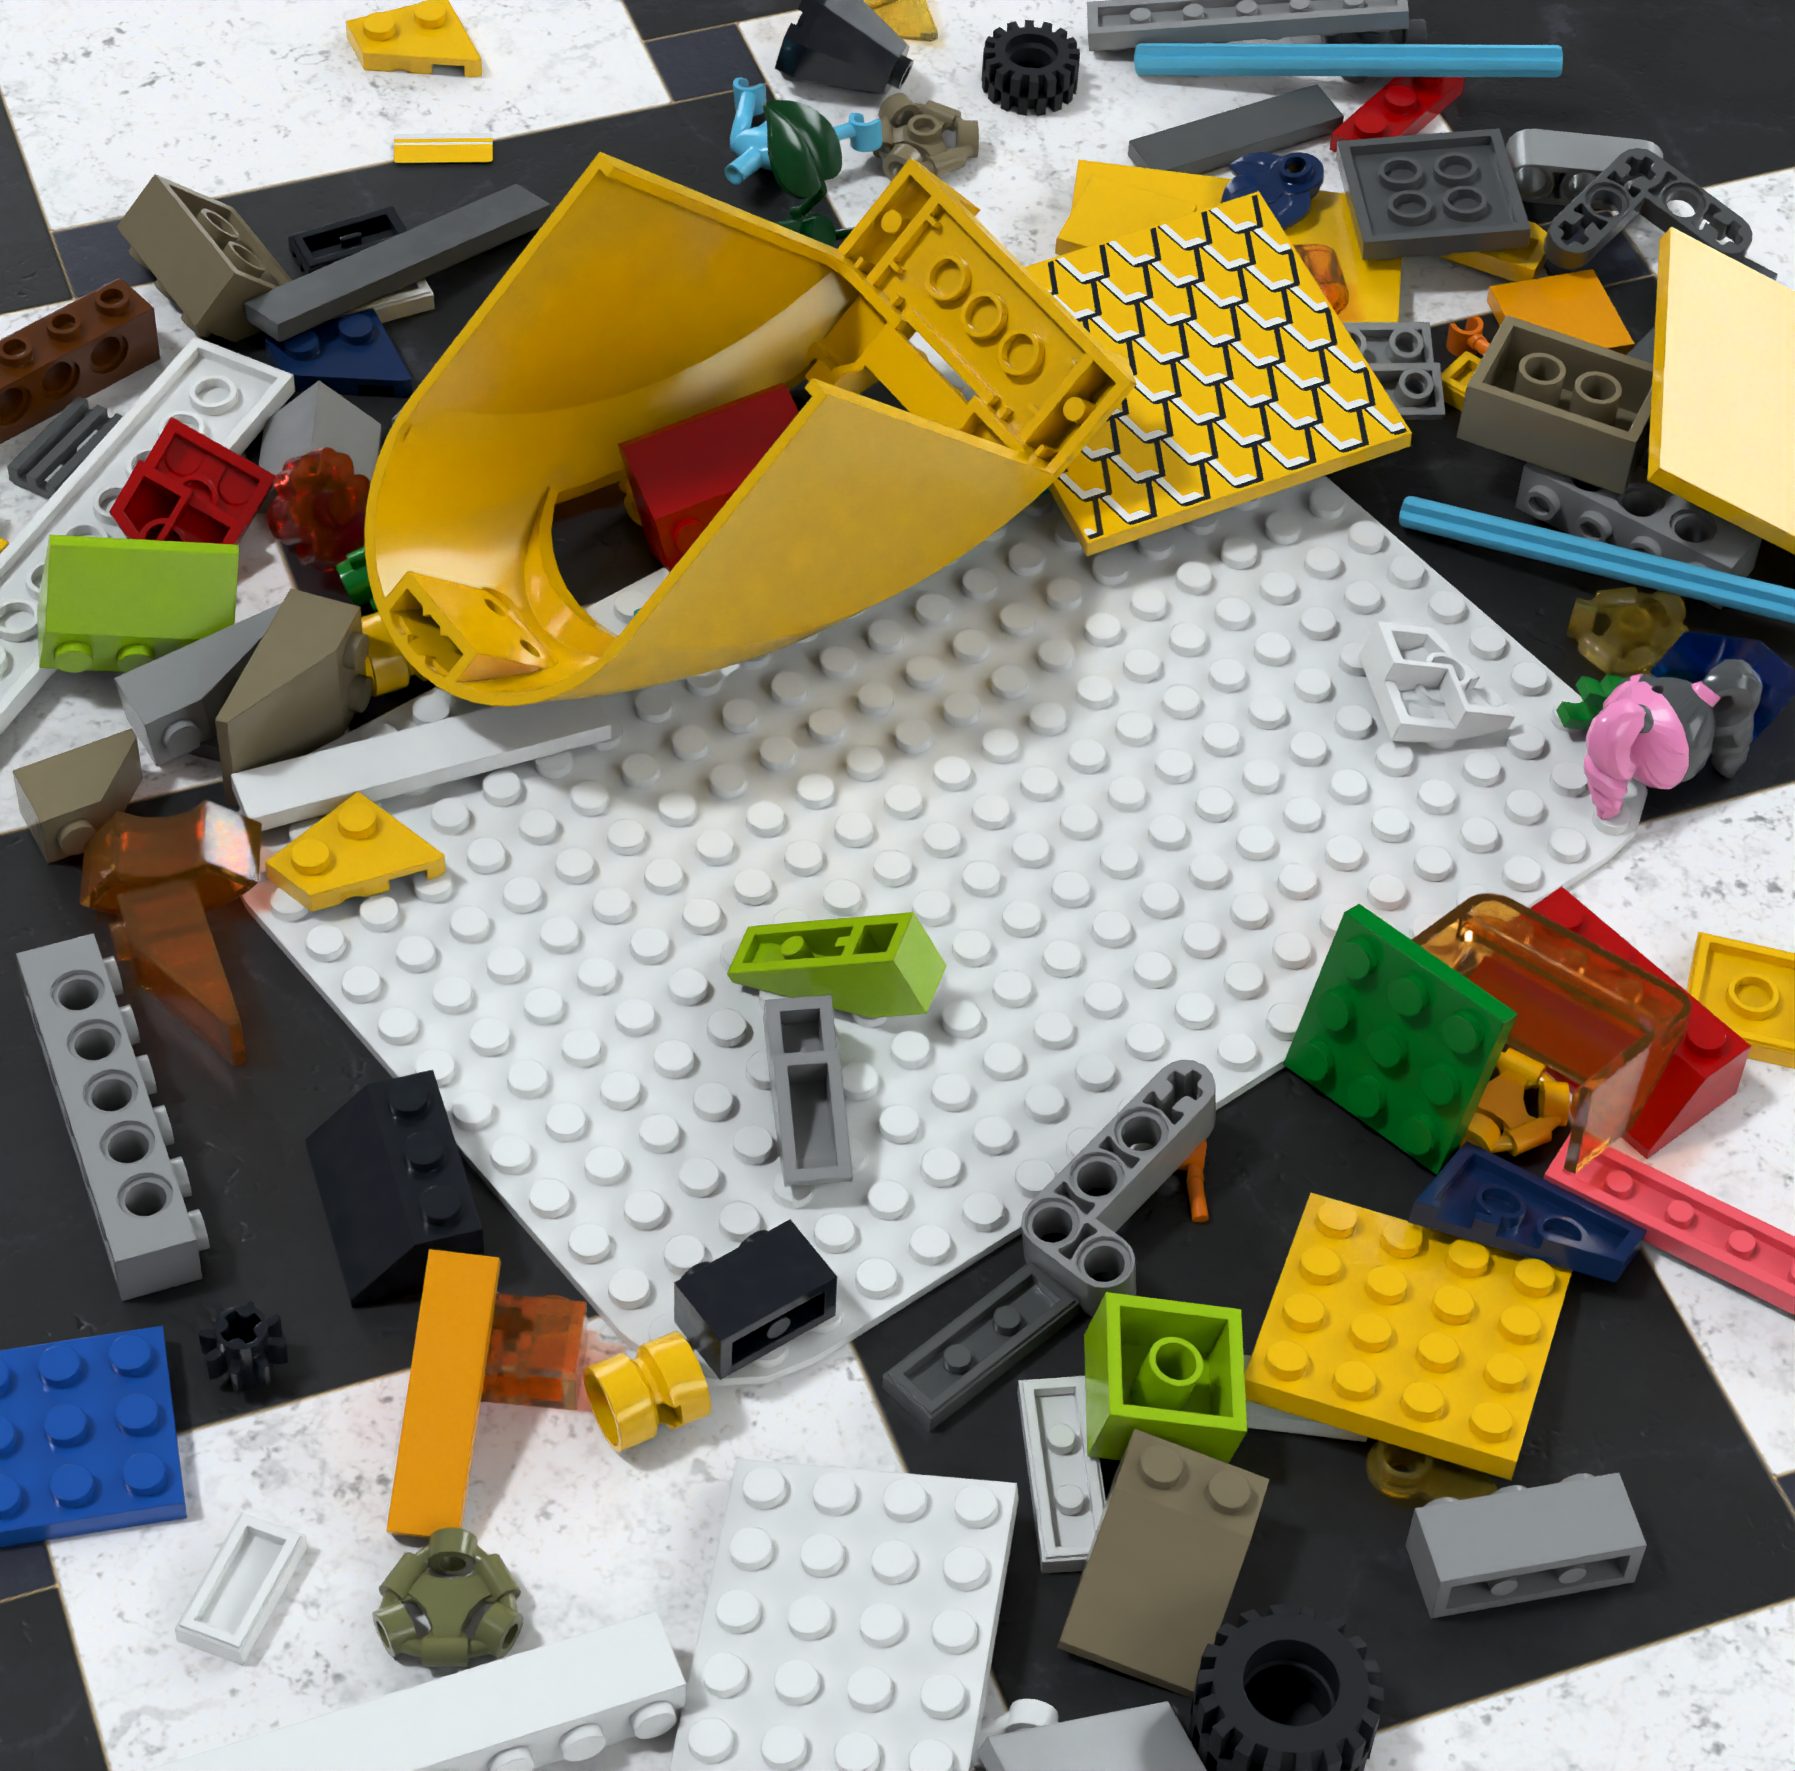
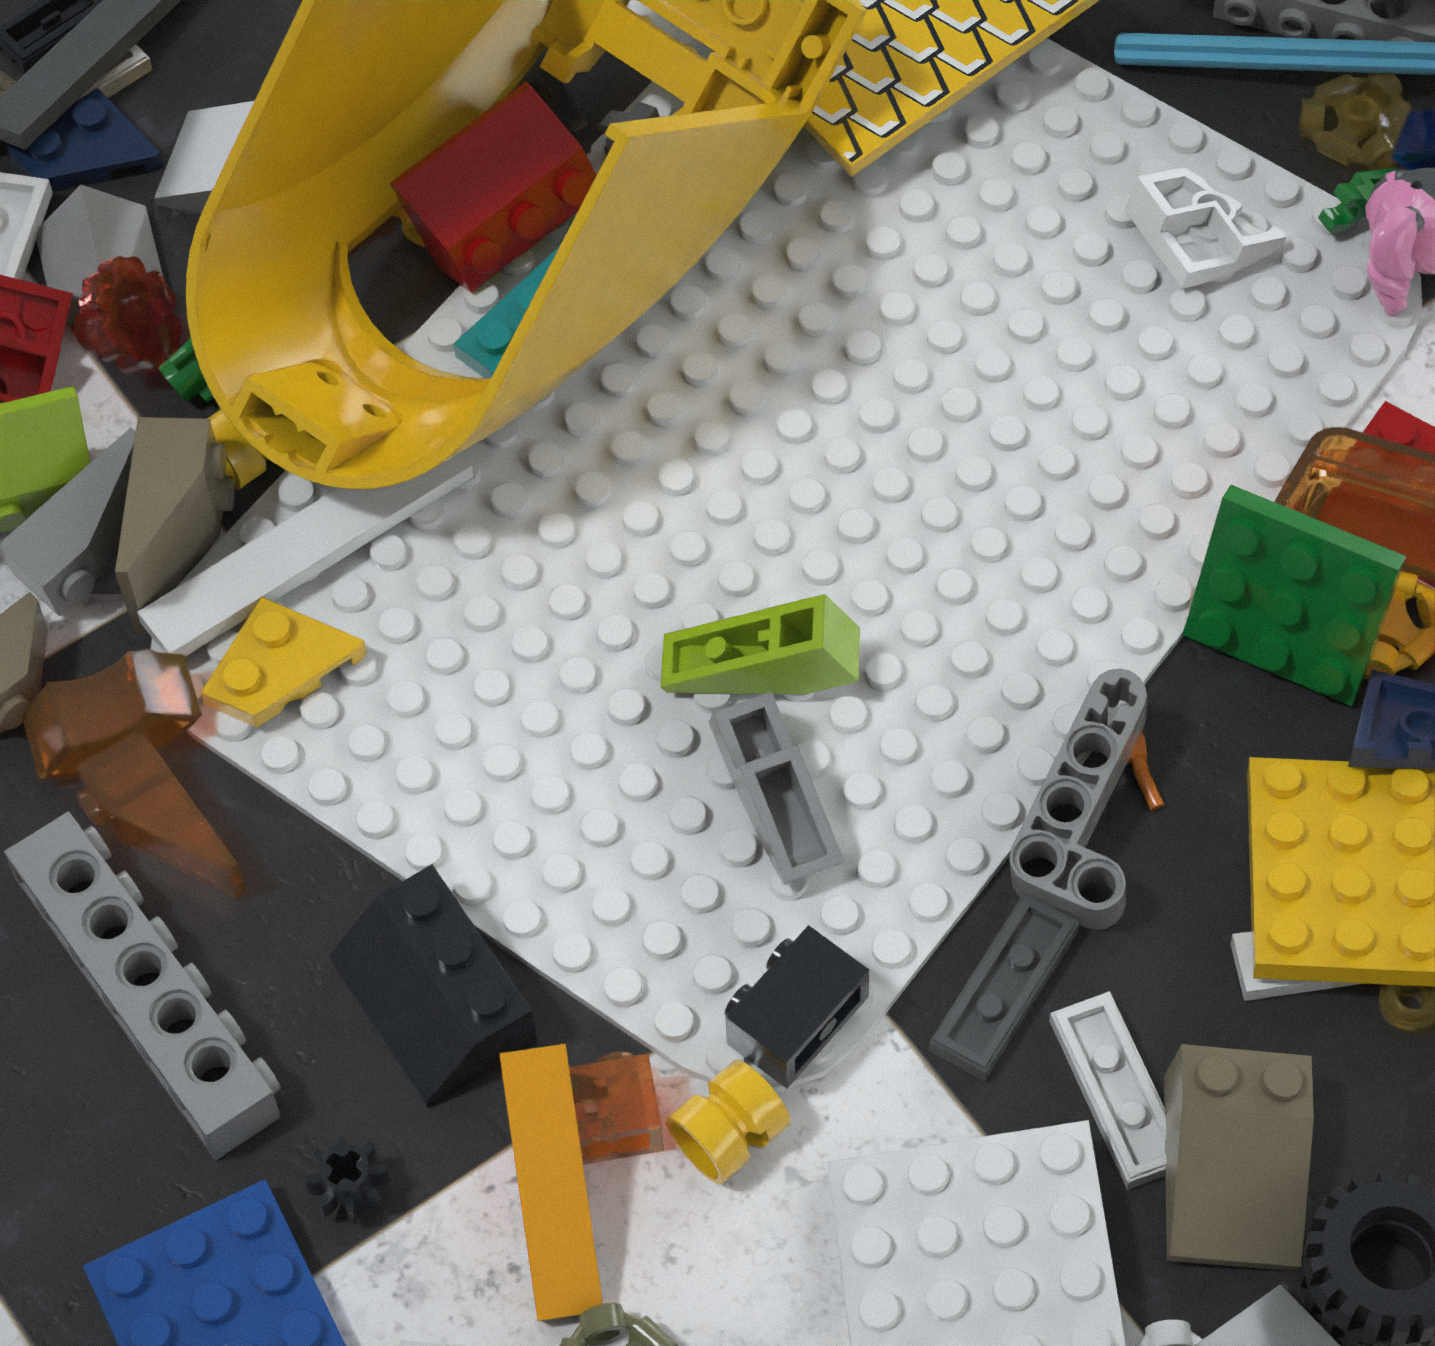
camera: 10 degrees left, 10 degrees up
lime brick [1084,1292,1247,1464] -> none

